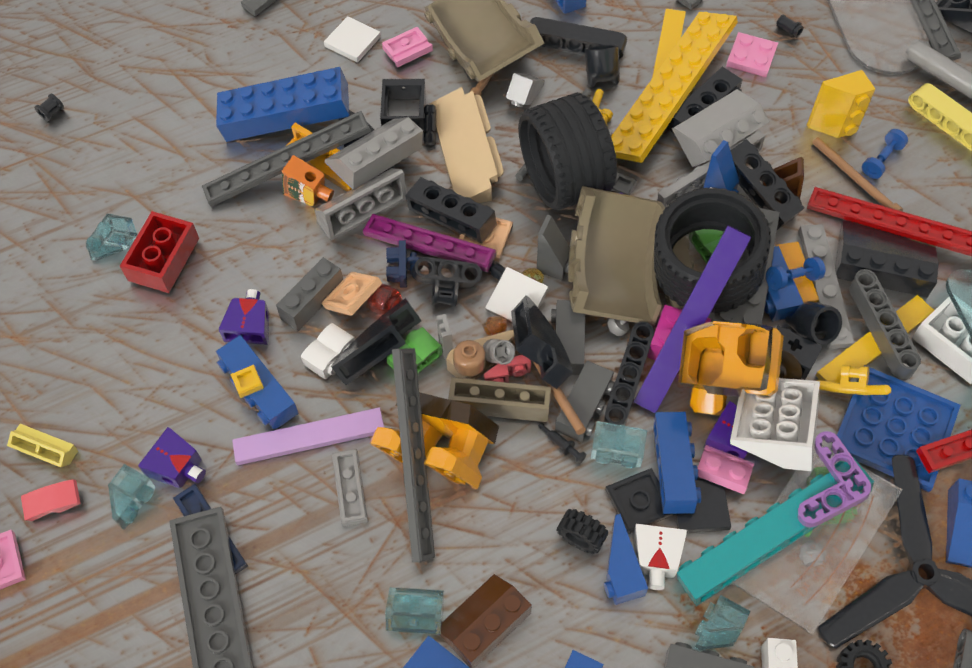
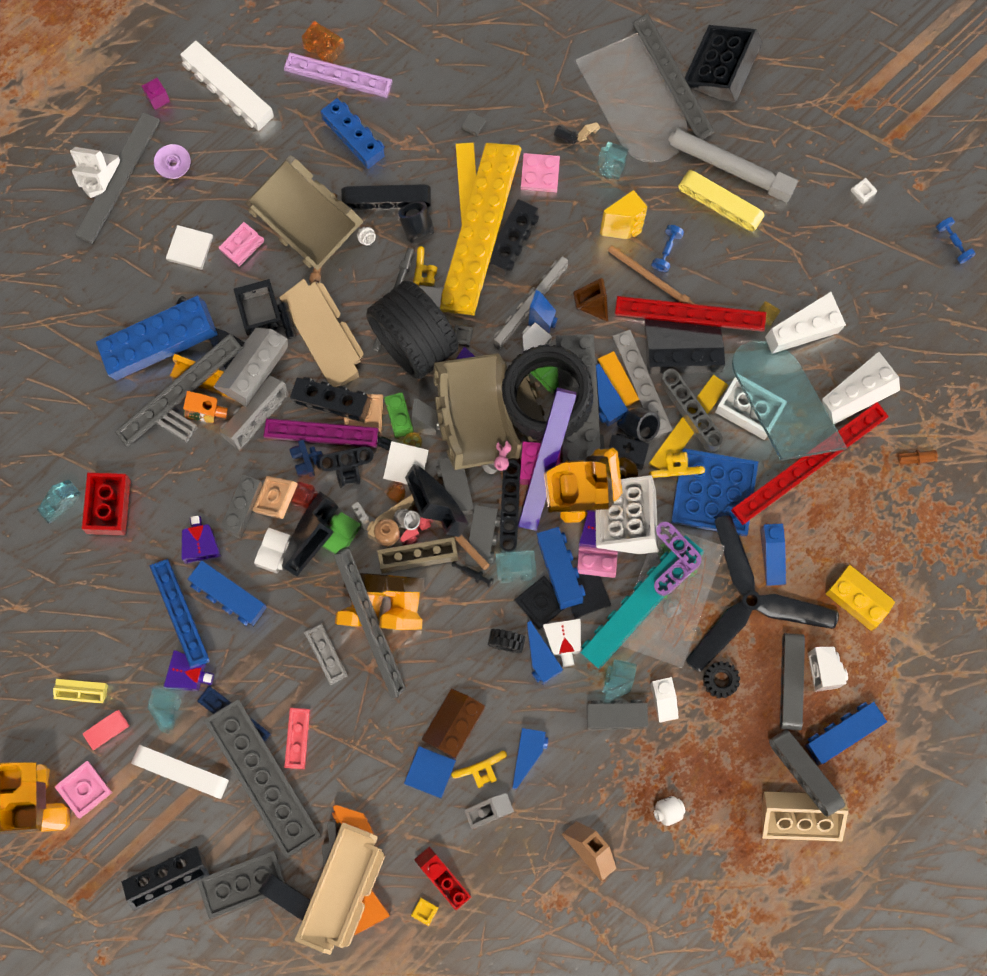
camera: 20 degrees left, 15 degrees up
yellow tile [230,365,264,398] -> none
lavender tile [232,407,384,466] -> none
clear light blue brick [385,587,444,634] -> none
slope [506,73,545,108] -> none
light grey slope [672,89,770,167] -> none
black brick [730,139,805,230] -> none
blue wheel [766,256,826,290] -> none
none -> white beam [131,745,229,799]
none -> blue tile [149,559,210,669]
none -> light grey tile [157,410,198,443]
none -> coral tile [284,708,310,769]
none -> white plate [357,227,376,245]
none -> bright green brick [384,393,413,438]
none -> bright pink arm [494,441,511,471]
none -> tan tile [578,123,600,142]
none -> clear light blue brick [597,141,629,180]

